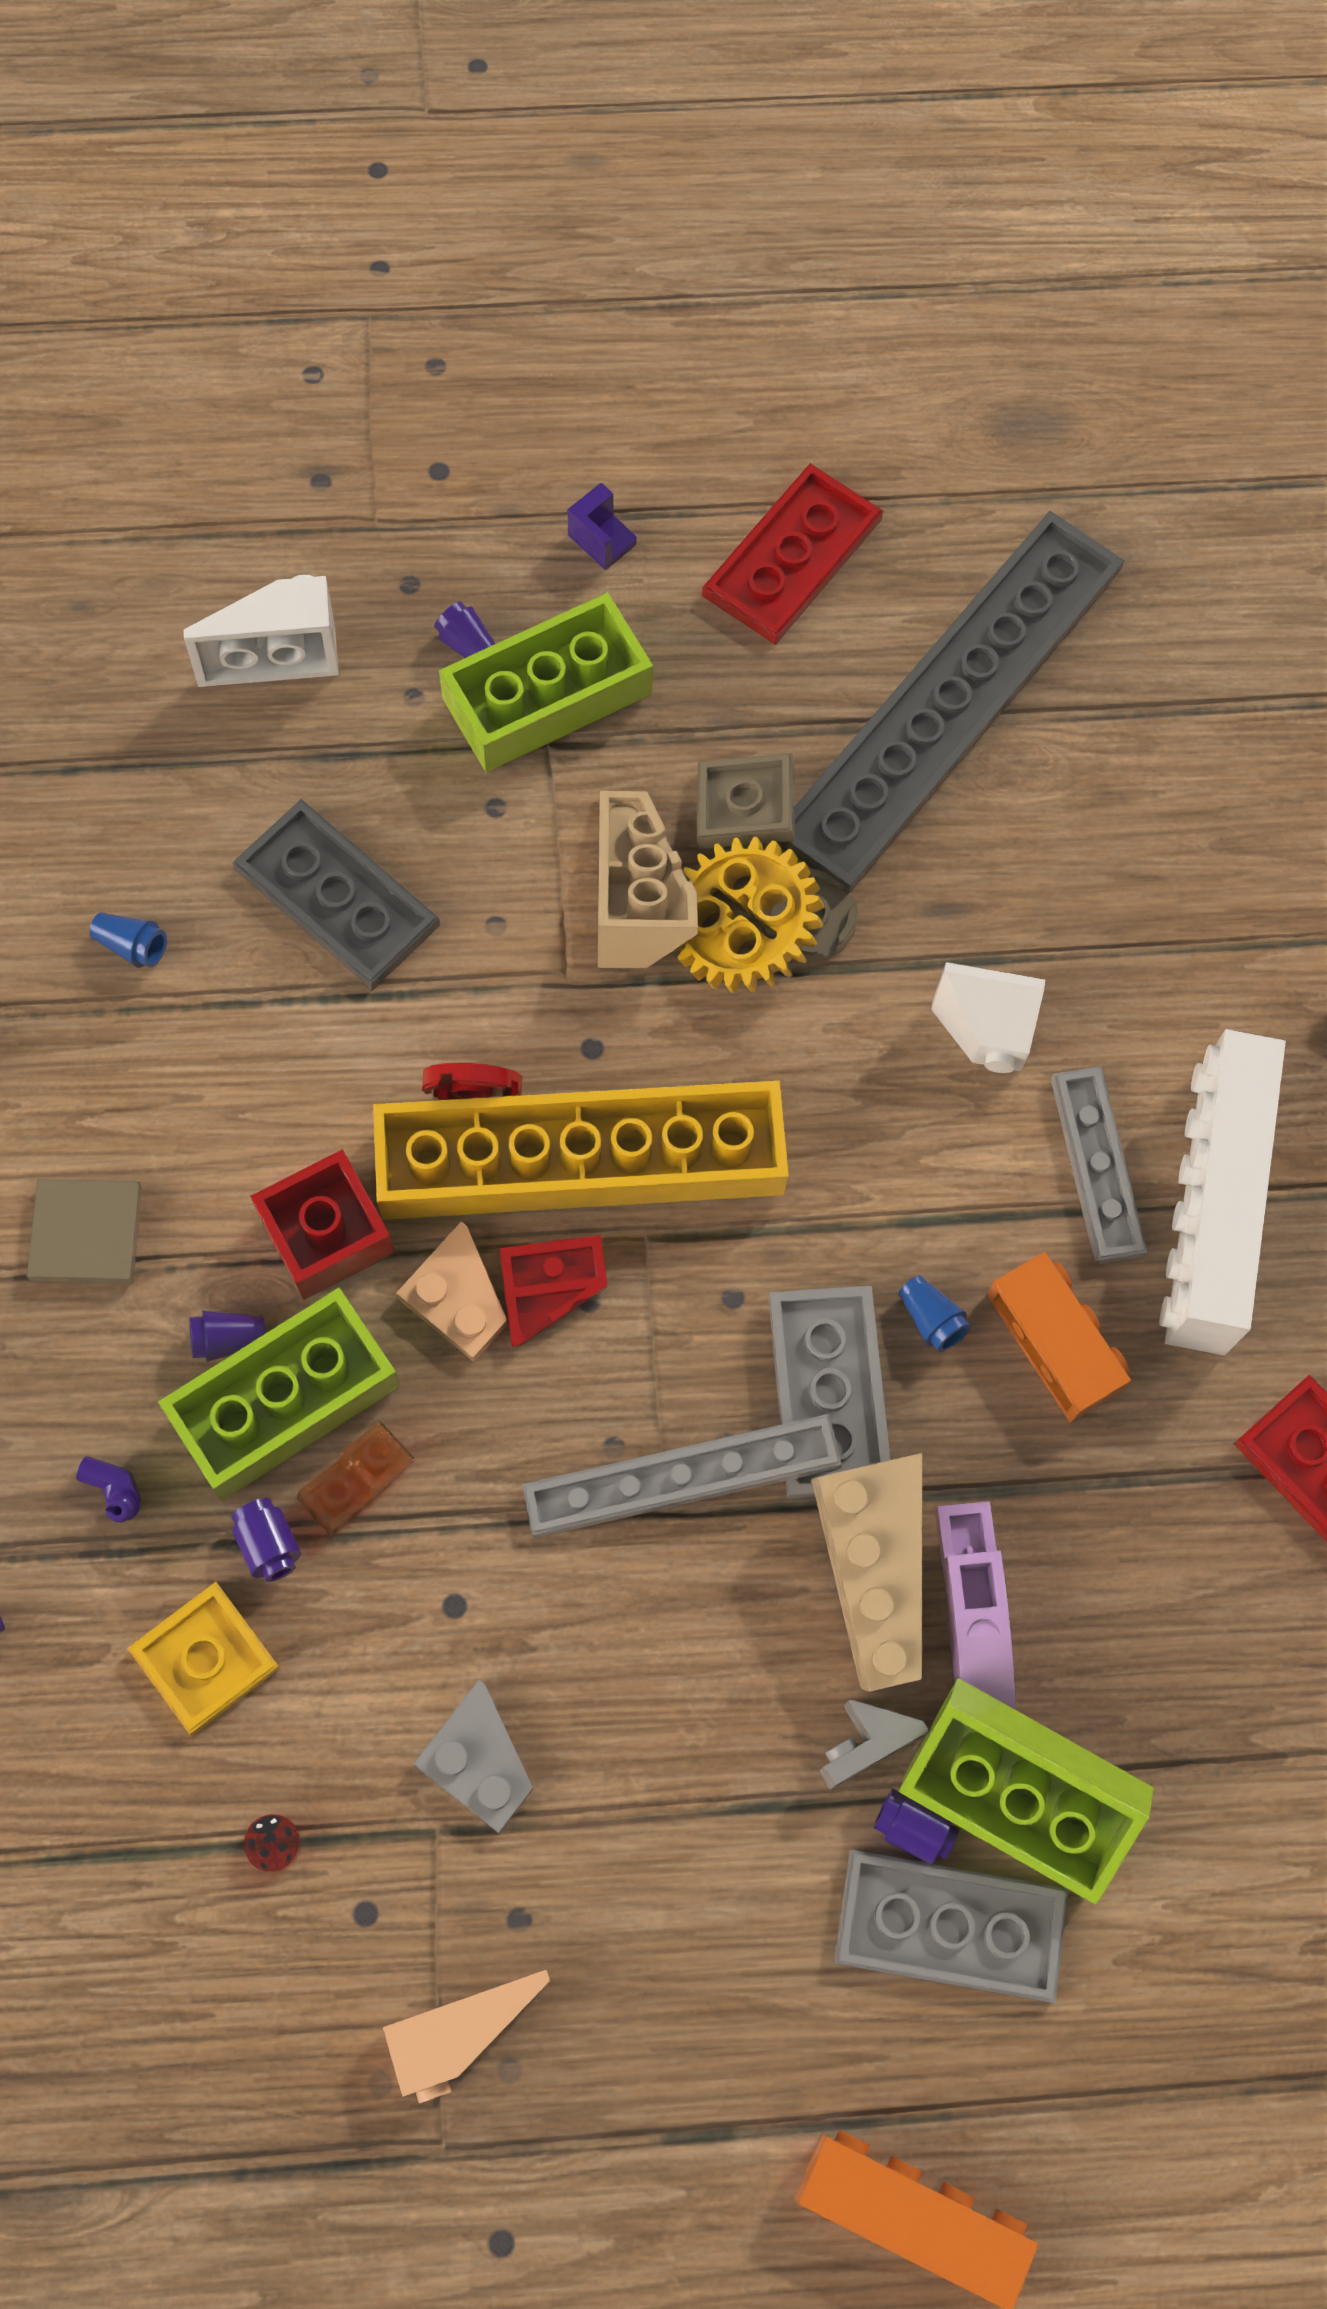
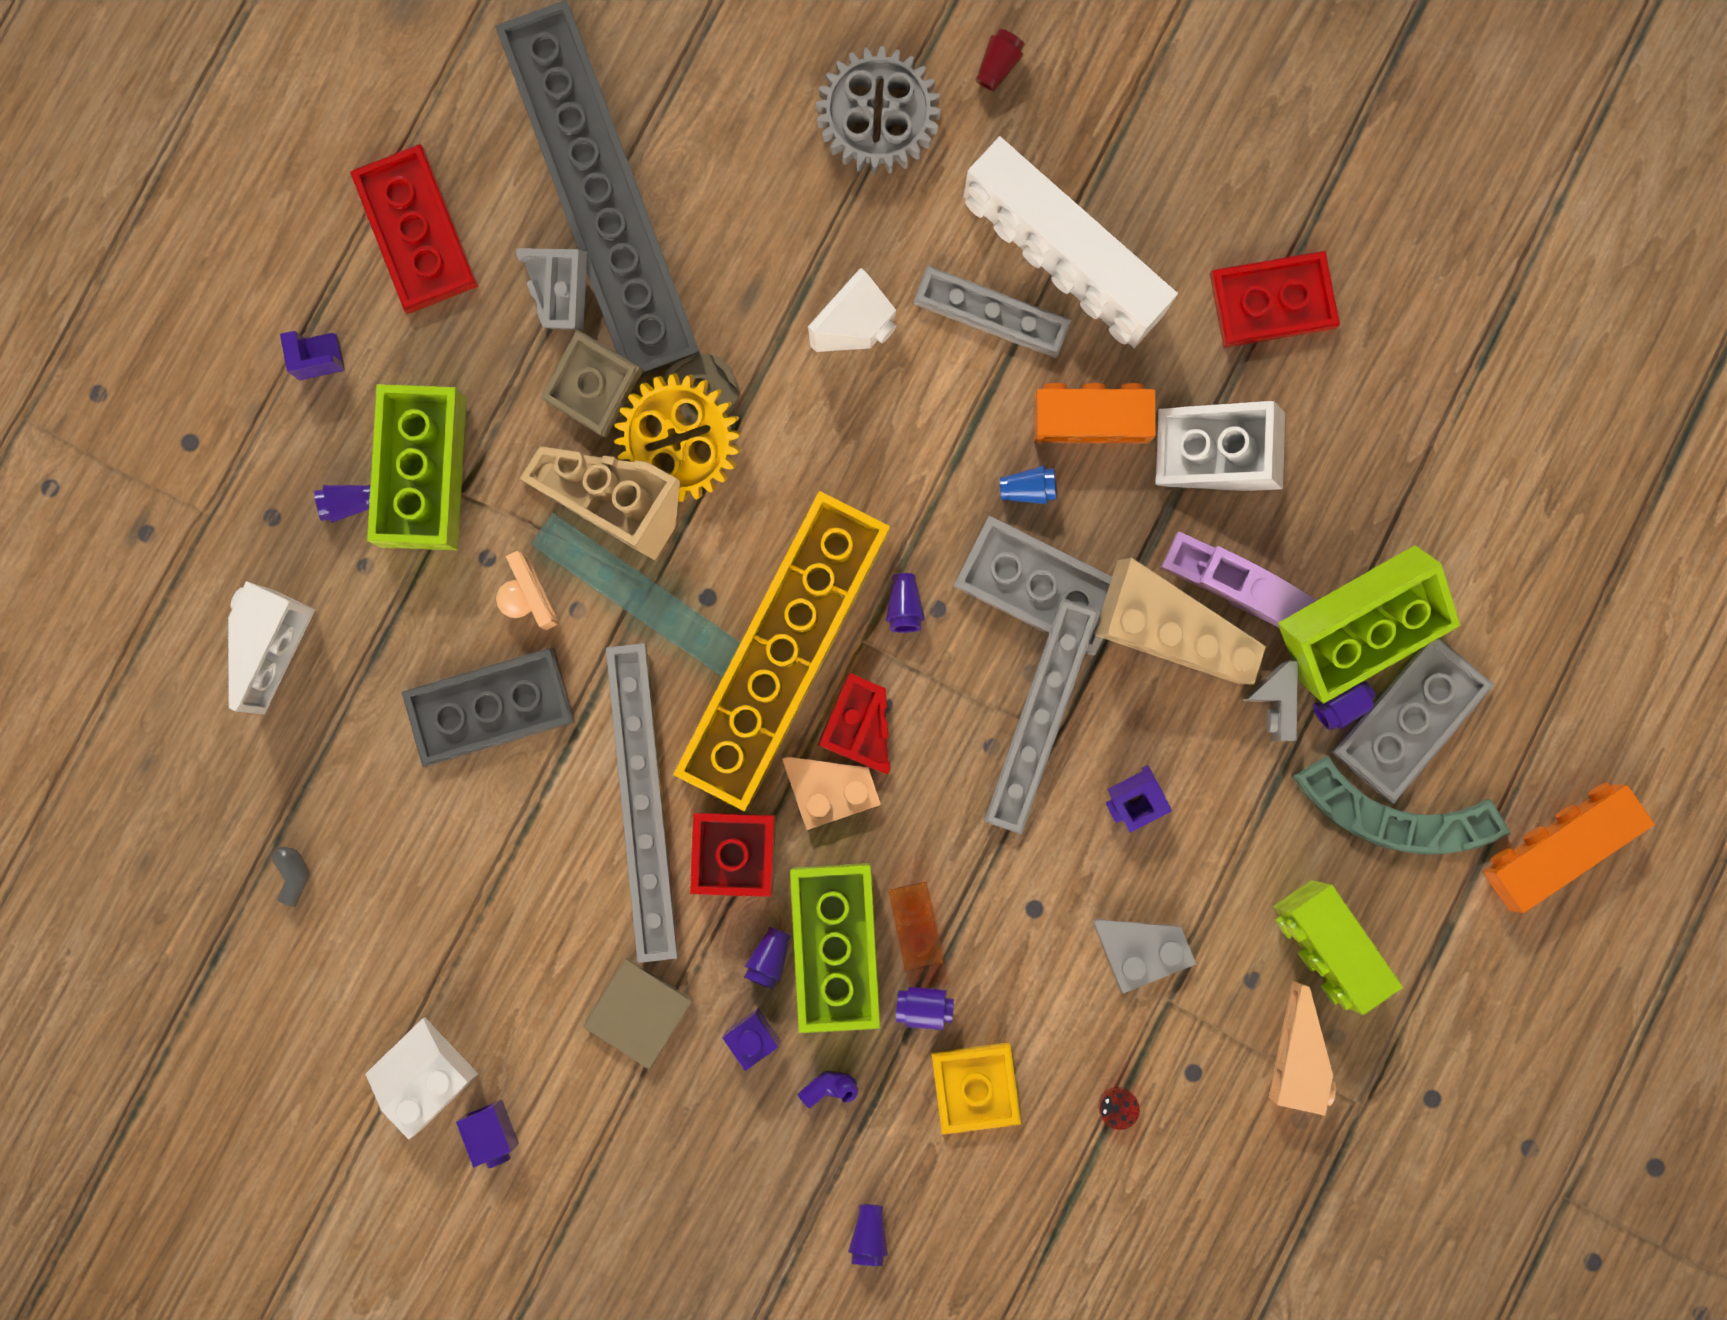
camera: 50 degrees left, 15 degrees up
blue cone [90,912,167,968] -> none
red tile [422,1063,523,1100] -> none
none -> dark grey arm [272,847,309,907]
none -> light nougat tile [496,551,559,630]
none -> light grey wing [516,248,587,330]
none -> clear light blue tile [531,513,741,677]
none -> light grey plate [606,643,679,963]
none -> dark purple brick [722,1008,781,1071]
none -> light grey gear [816,46,941,174]
none -> dark purple cone [886,573,925,633]
none -> dark purple brick [1105,765,1172,833]
none -> white slope [1156,401,1285,491]
none -> lime brick [1273,880,1403,1015]
none -> sand green tile [1292,756,1511,855]

